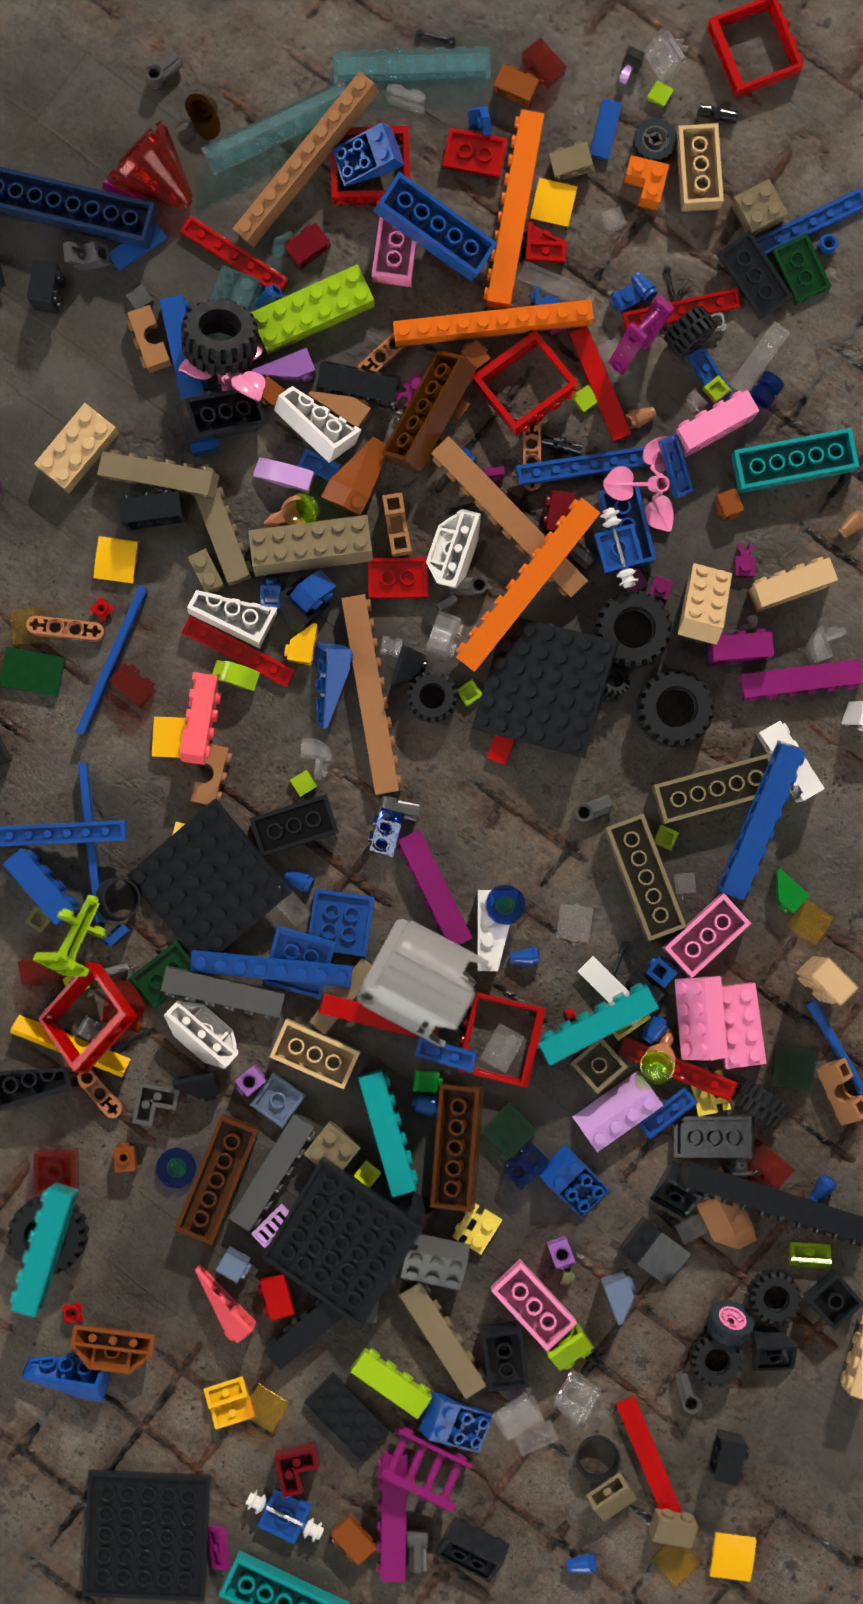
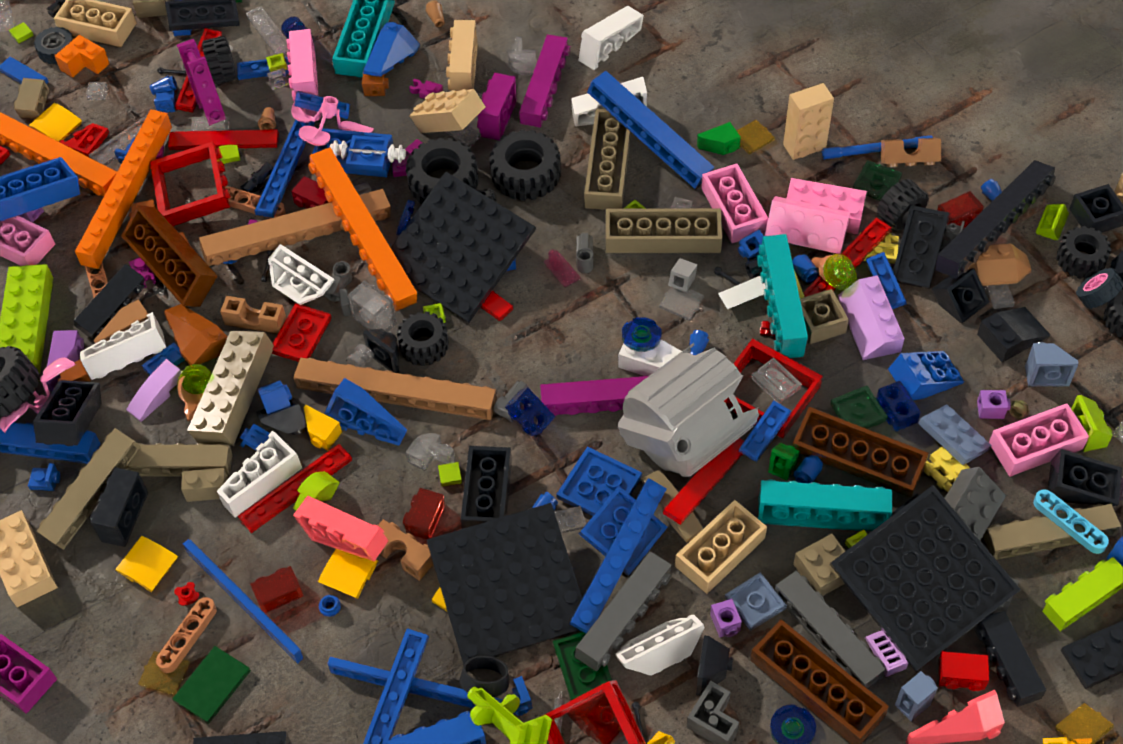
camera: 60 degrees left, 30 degrees down
none -> blue bracket [28,463,60,491]
none -> blue plate [319,595,341,617]
none -> blue wedge [363,22,420,77]
none -> clear blue tile [396,199,416,236]
none -> clear red brick [403,488,445,539]
none -> clear pink hinge [544,249,581,288]
none -> light grey brick [668,258,698,292]
none -> sand blue plate [918,404,992,465]
none -> medium azure beam [1033,490,1109,554]

